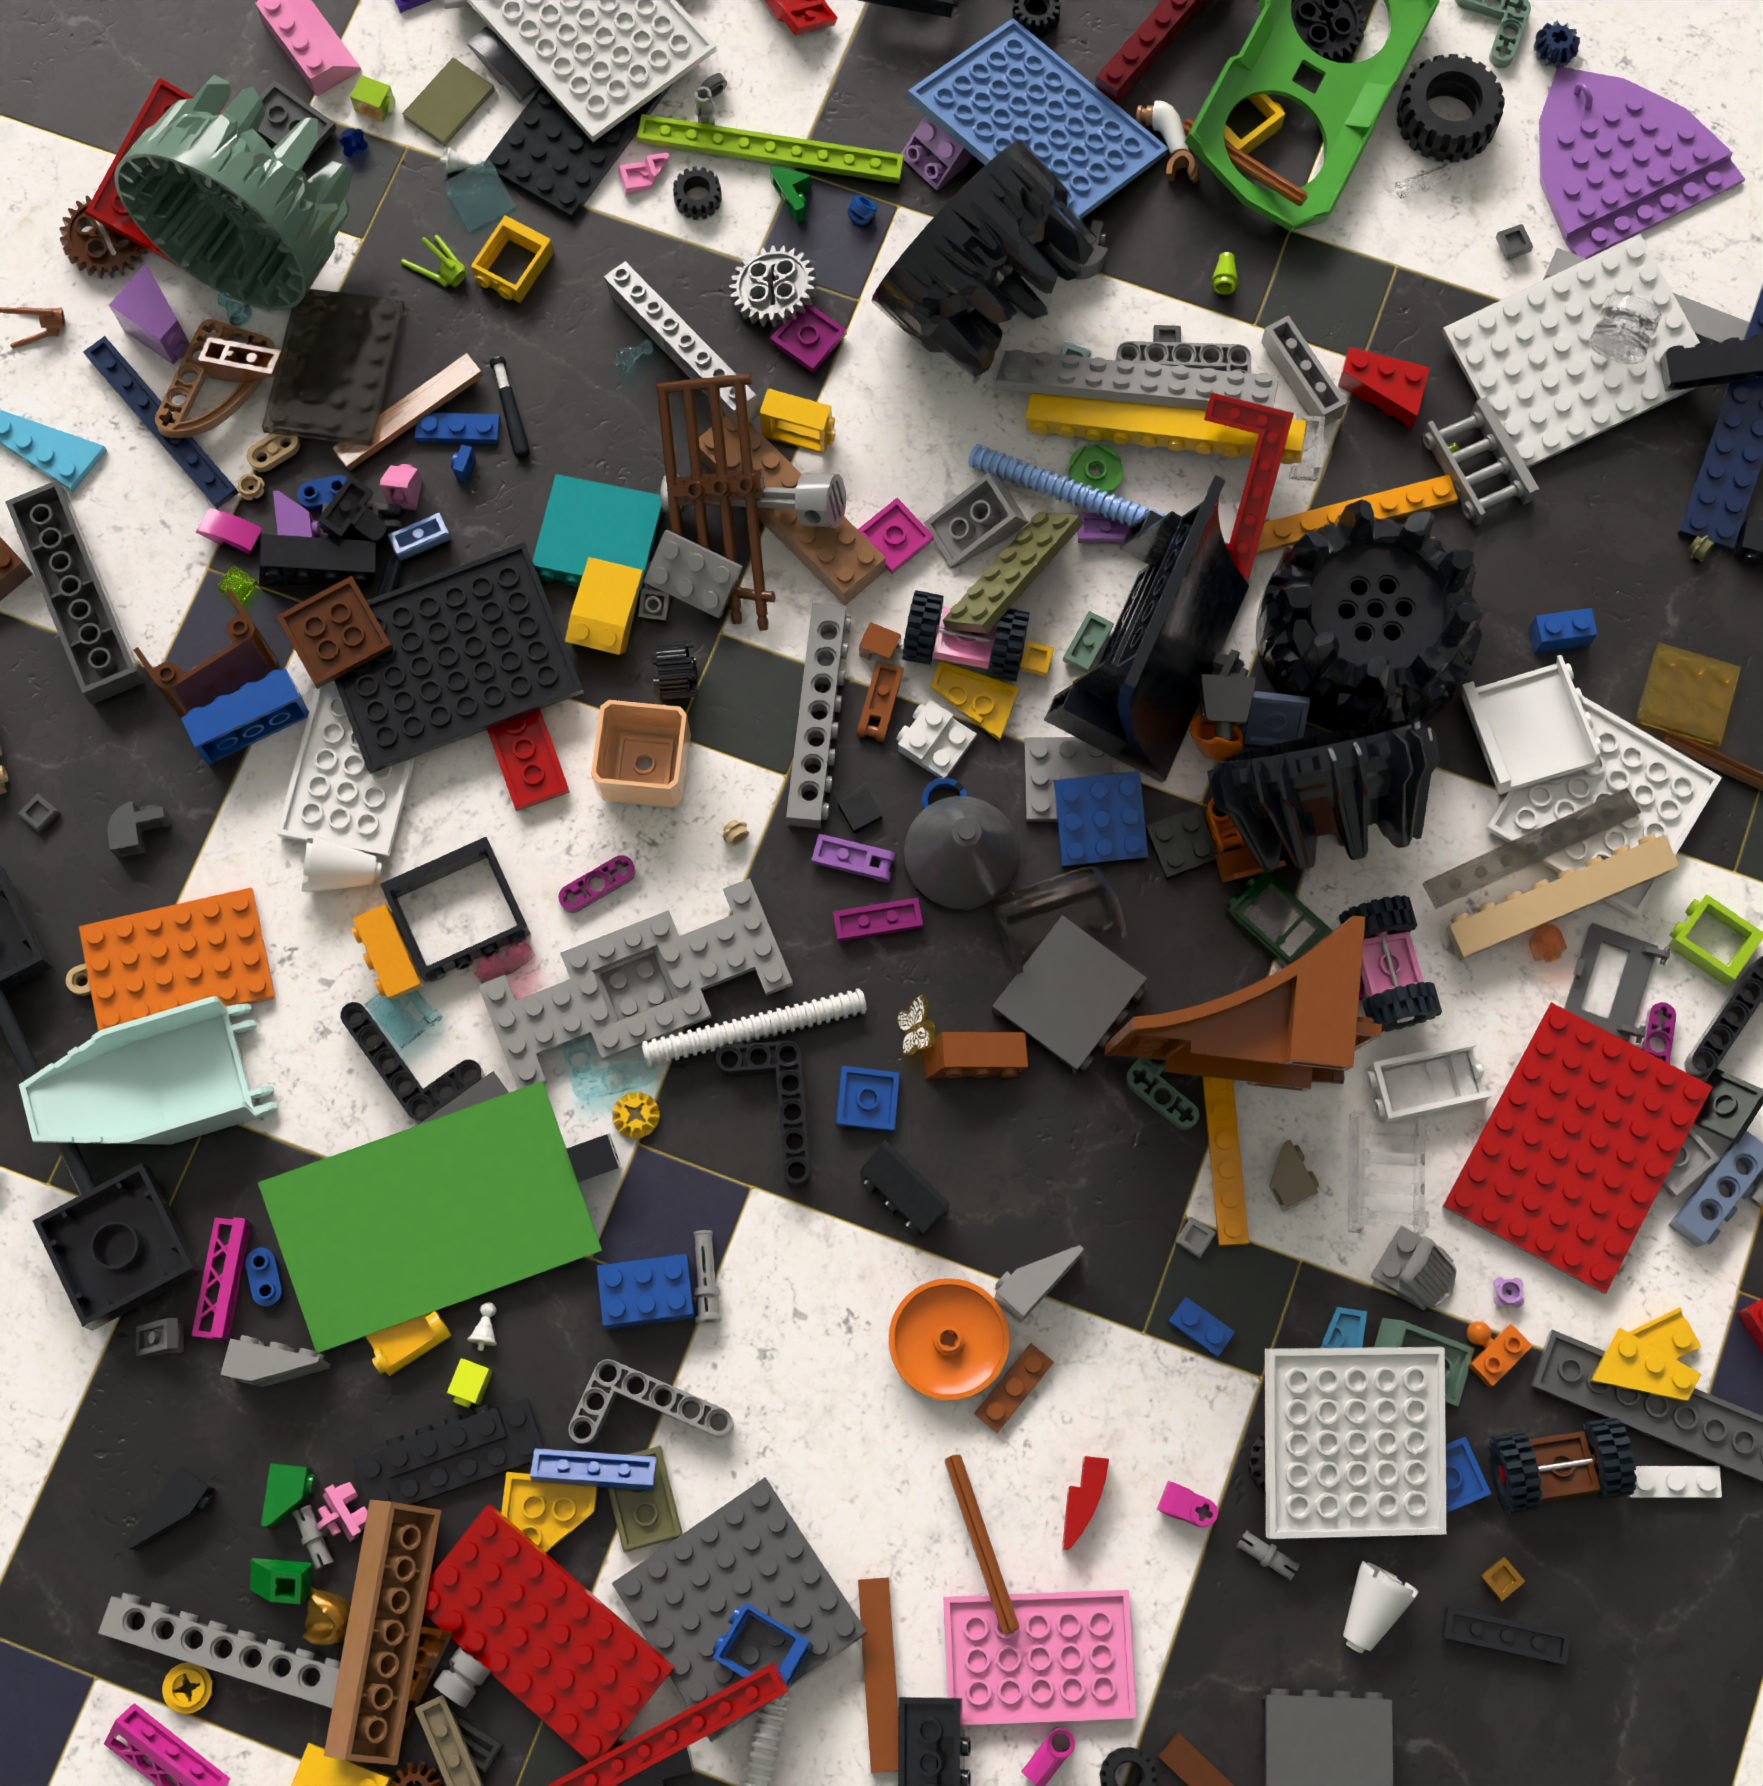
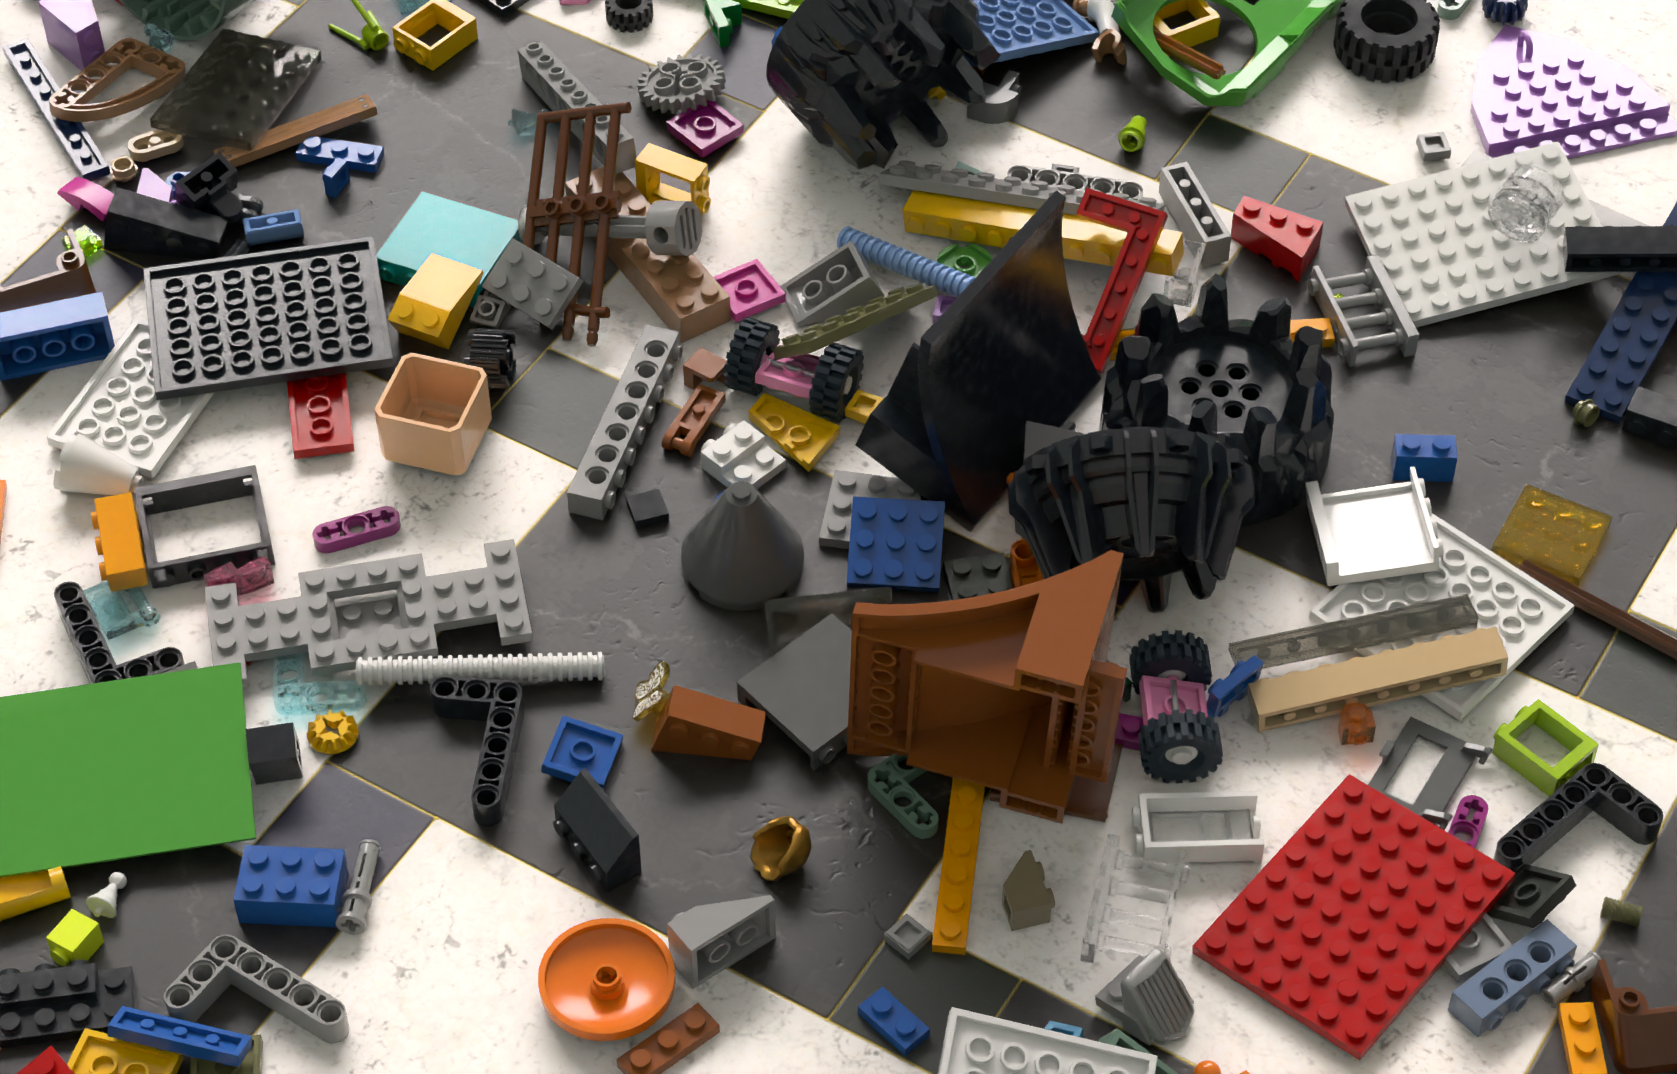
camera: 10 degrees right, 25 degrees down
dark orange slope [198,337,283,382] -> none
reddish brown plate [276,576,393,689] -> none
bright pink slope [380,464,422,510] -> none
black piece [489,356,530,458] -> none
tan plate [722,820,749,846] -> none
medium lavender plate [812,834,897,883] -> none
magenta plate [833,898,923,942] -> none
clear pin [1395,163,1452,199] -> none
lavender plate [1493,1277,1524,1308] -> none
none -> pearl gold hair [750,816,812,881]
none -> blue plate [1206,654,1264,718]

